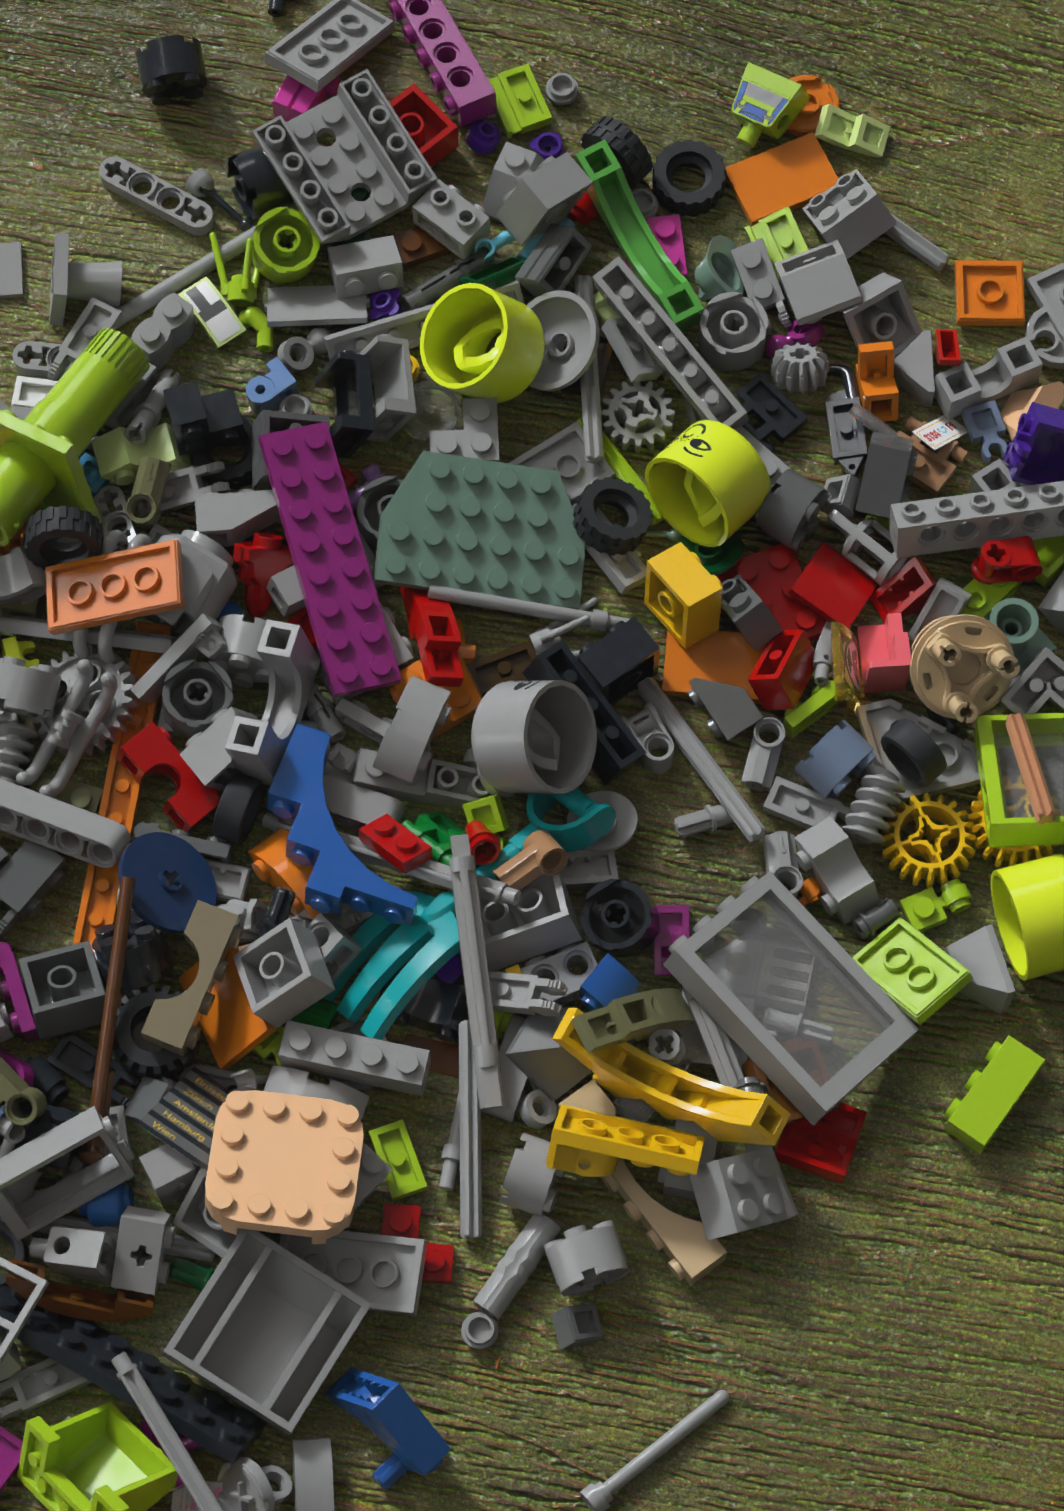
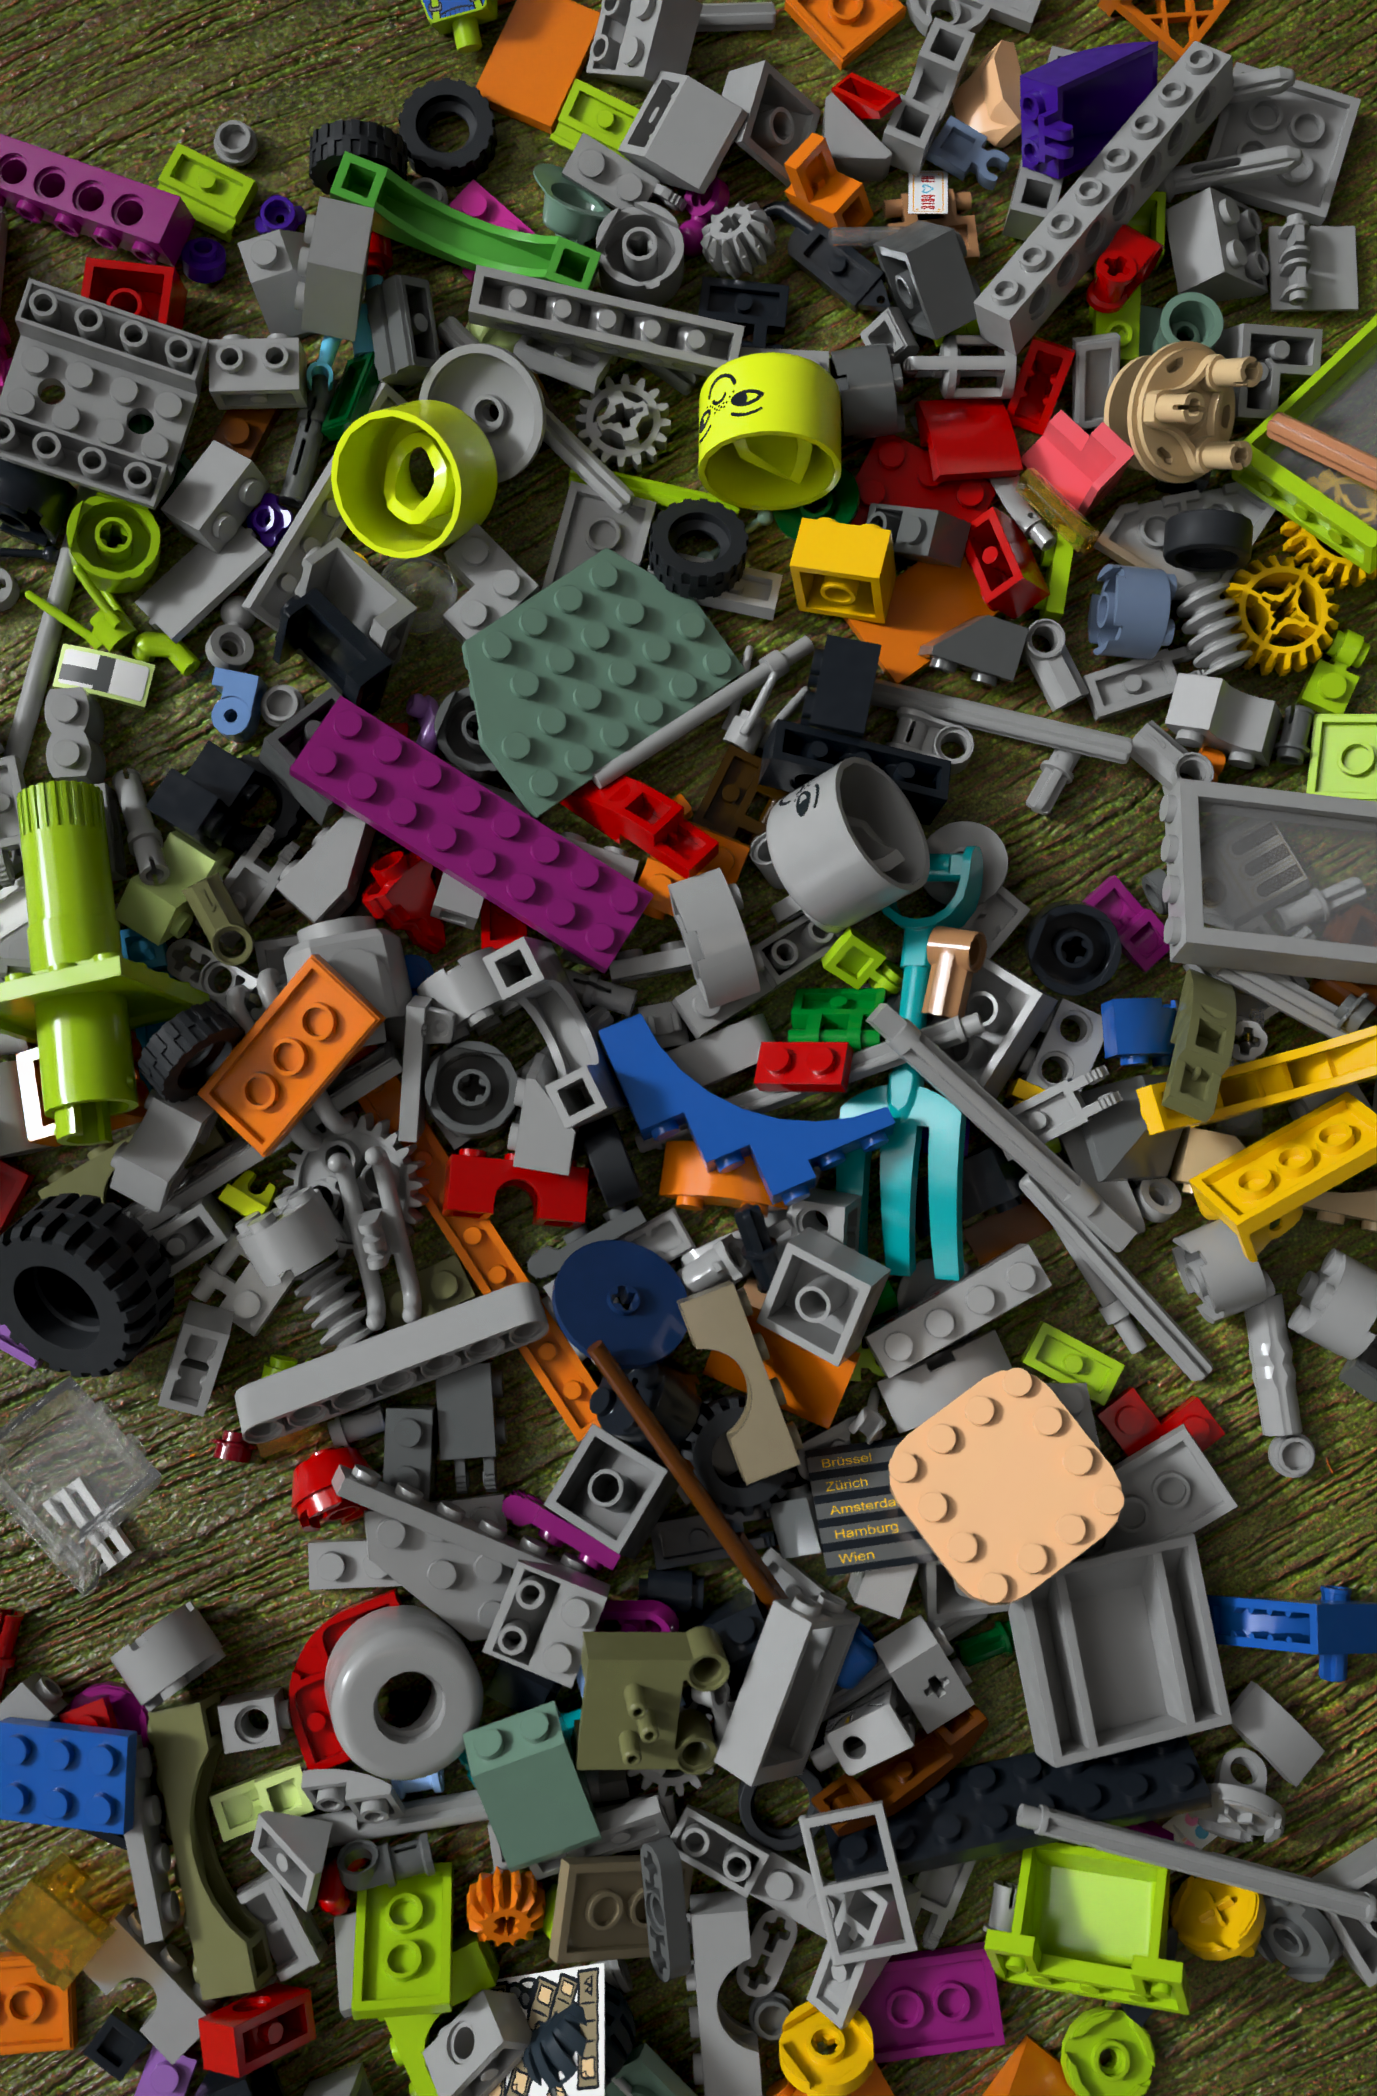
camera: 45 degrees left, 15 degrees up
red cone [465,820,501,865] -> none

